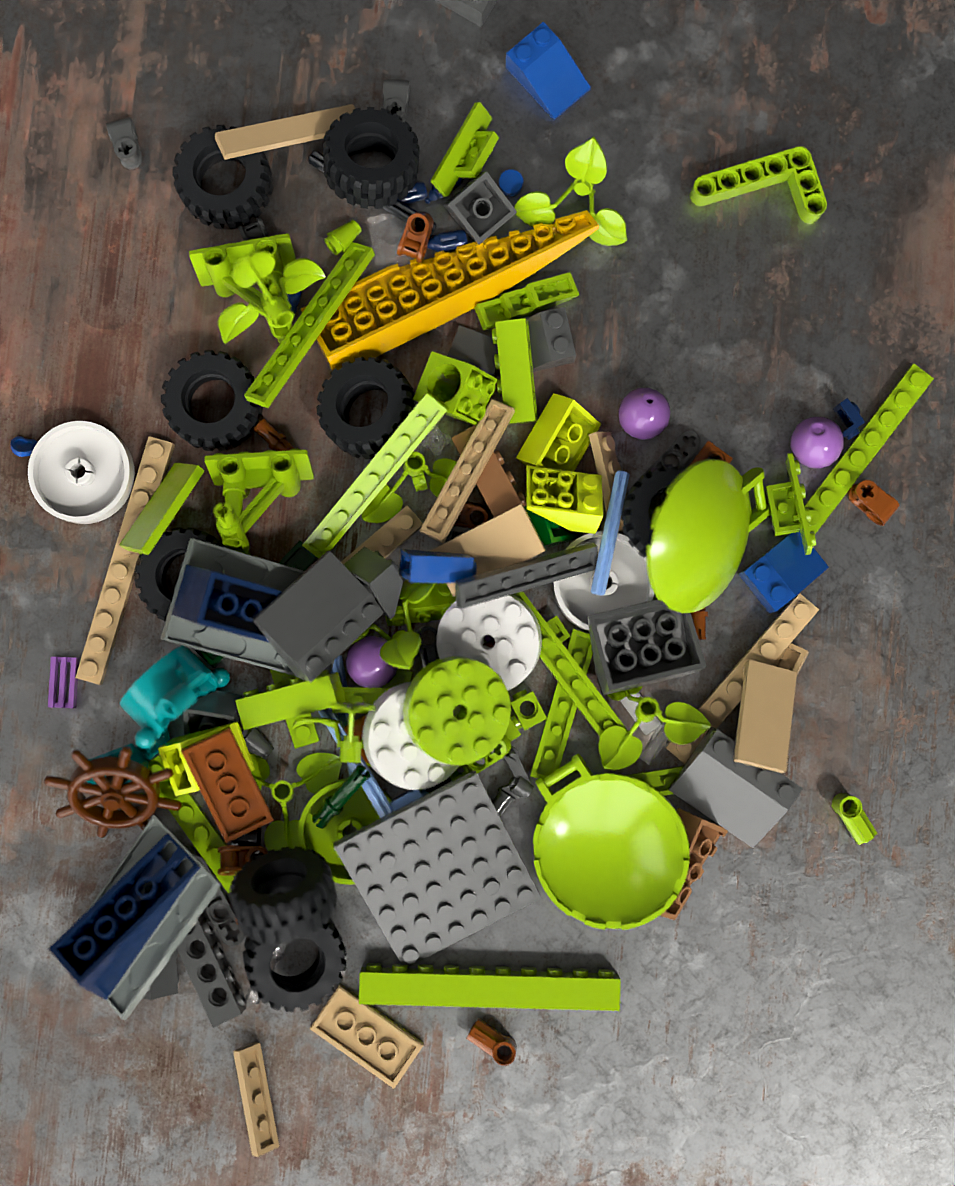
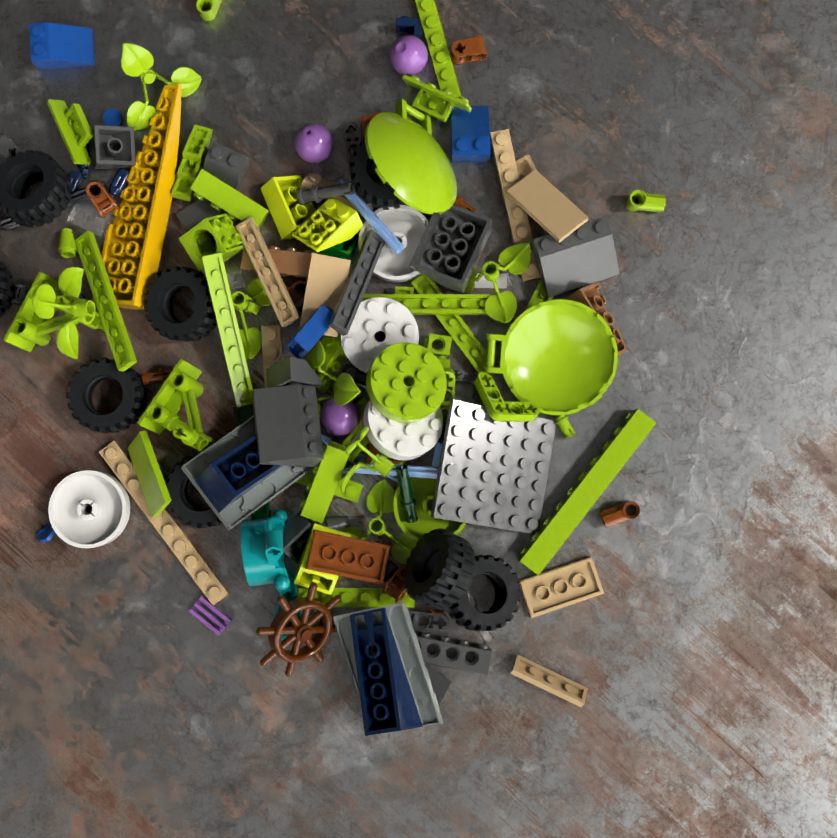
camera: 55 degrees left, 0 degrees up
none -> dark grey pin [297,182,355,205]
none -> lime beam [474,372,540,421]
none -> lime pin [555,415,576,439]

